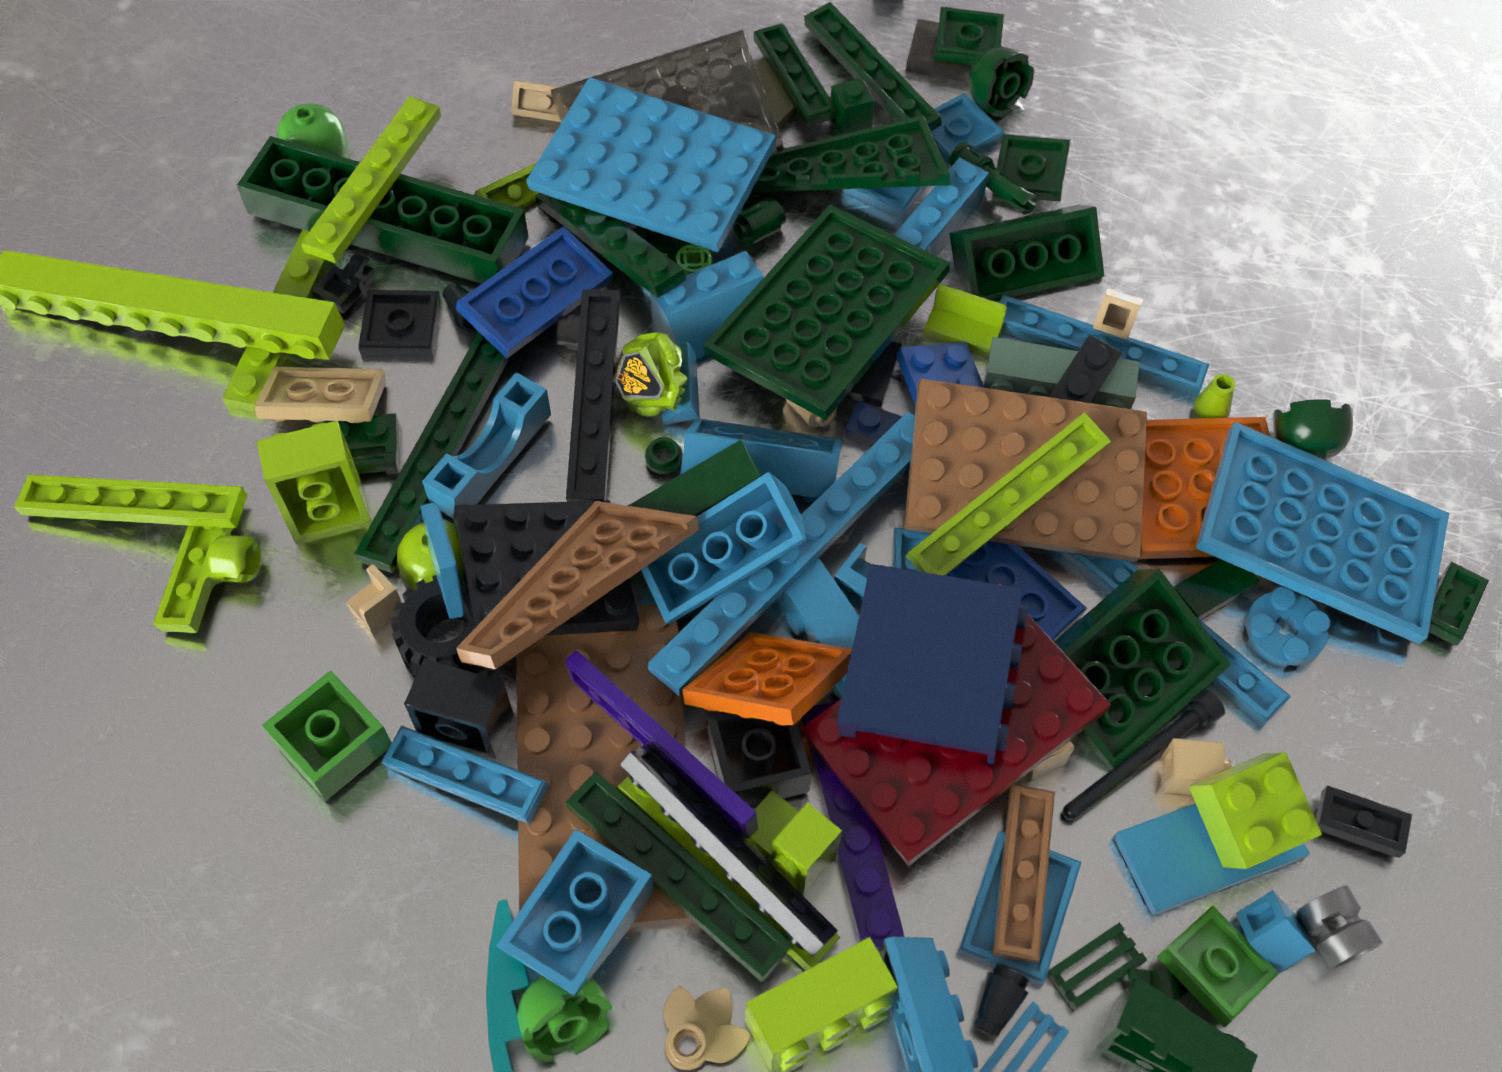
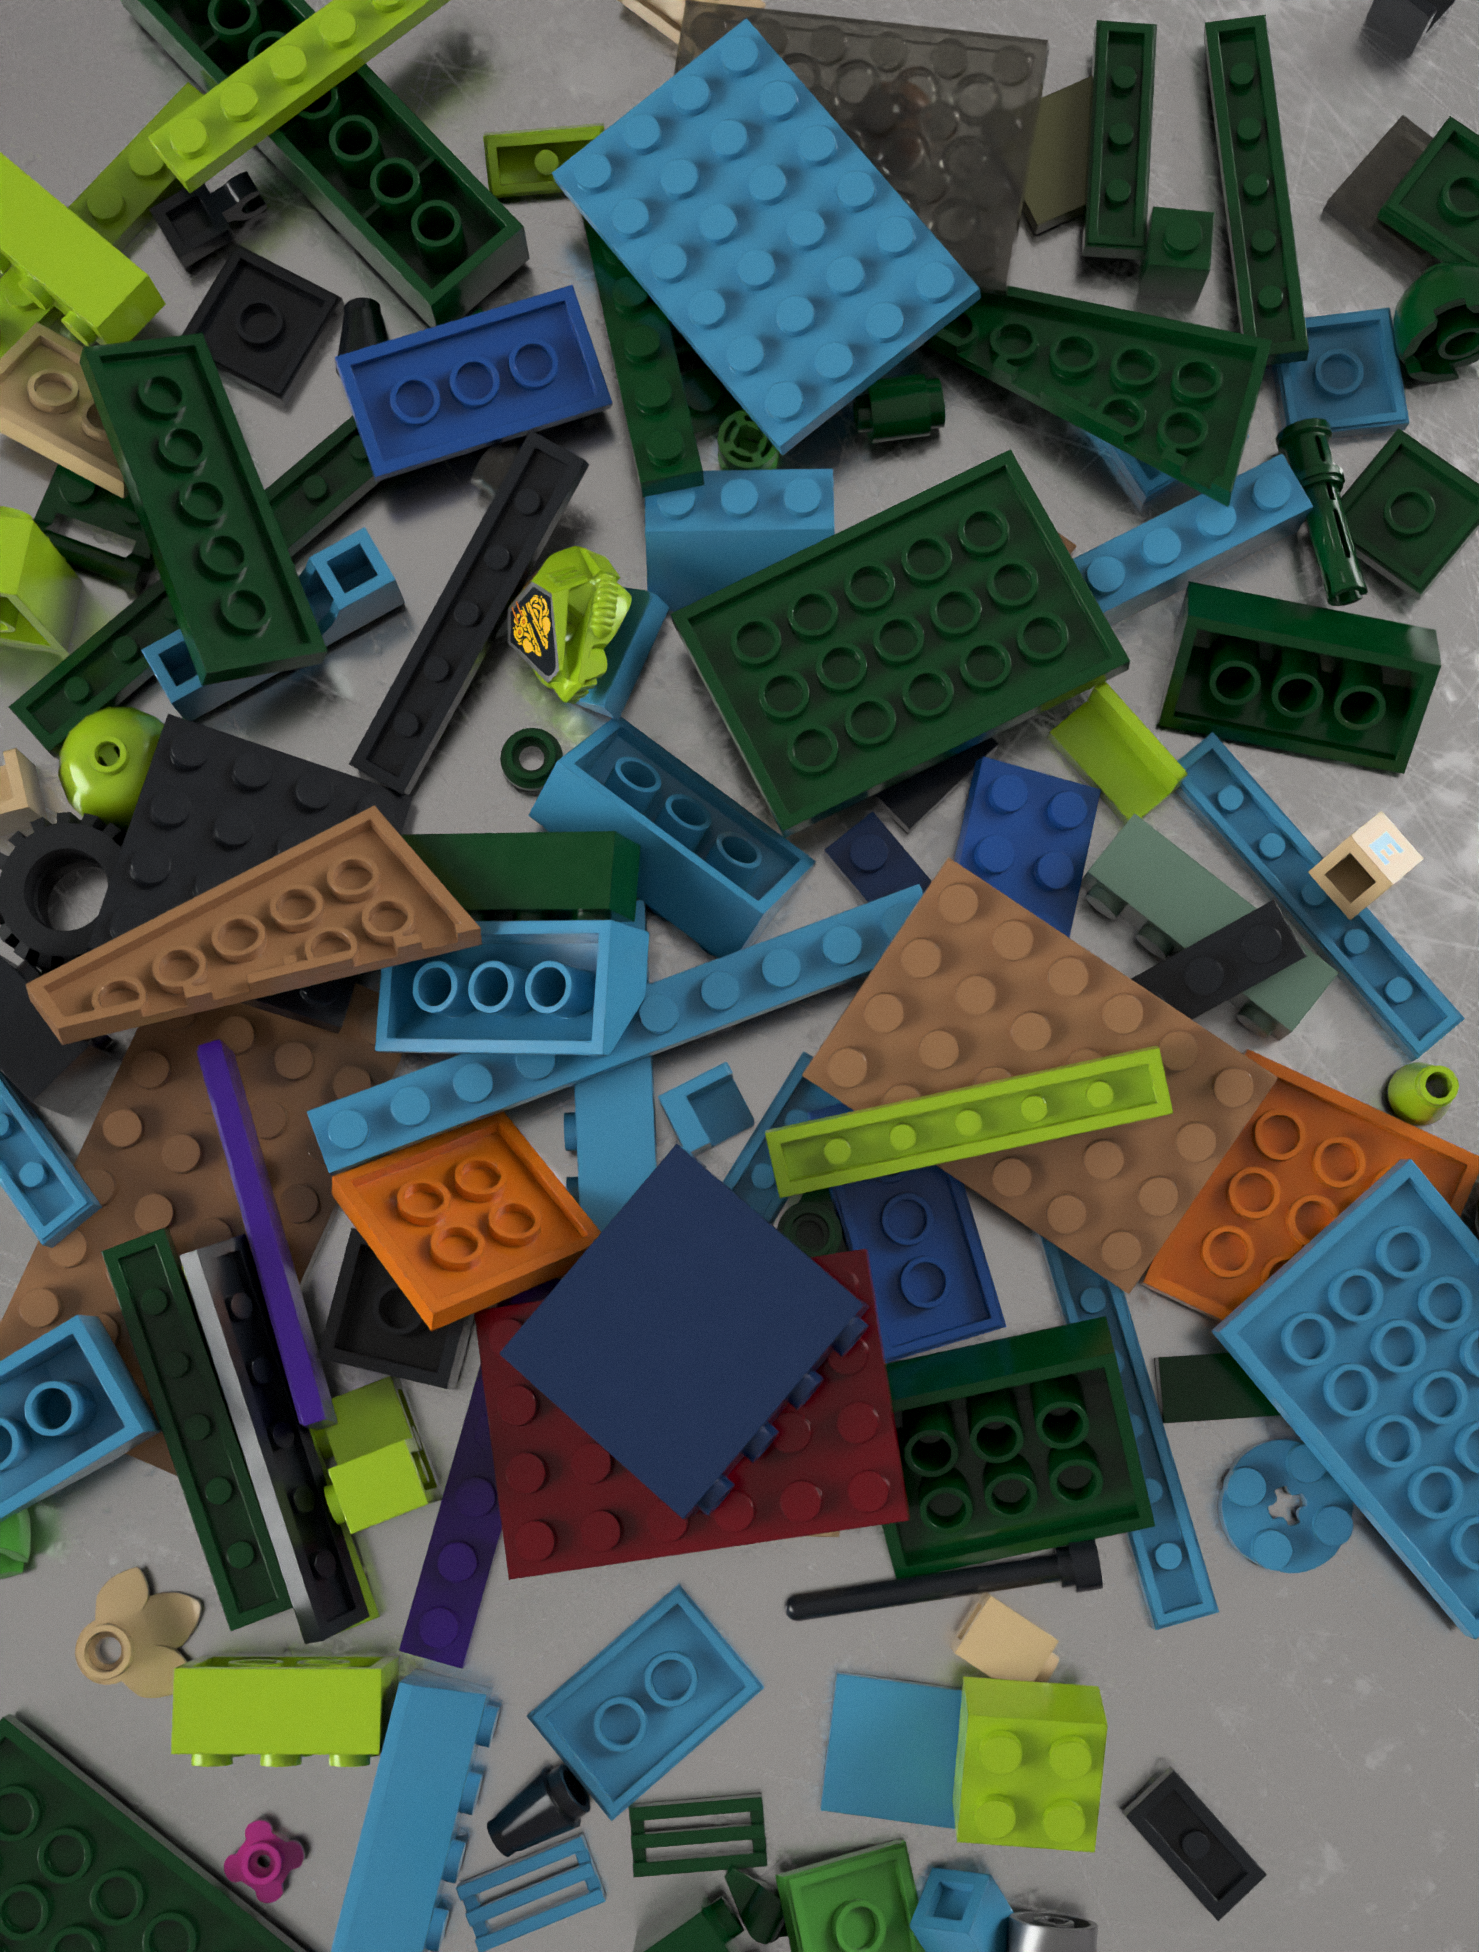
camera: 30 degrees right, 20 degrees up
dark azure tile [421,502,465,619] -> none
medium nougat tile [992,784,1055,964] -> none
none -> dark green plate [79,333,328,686]

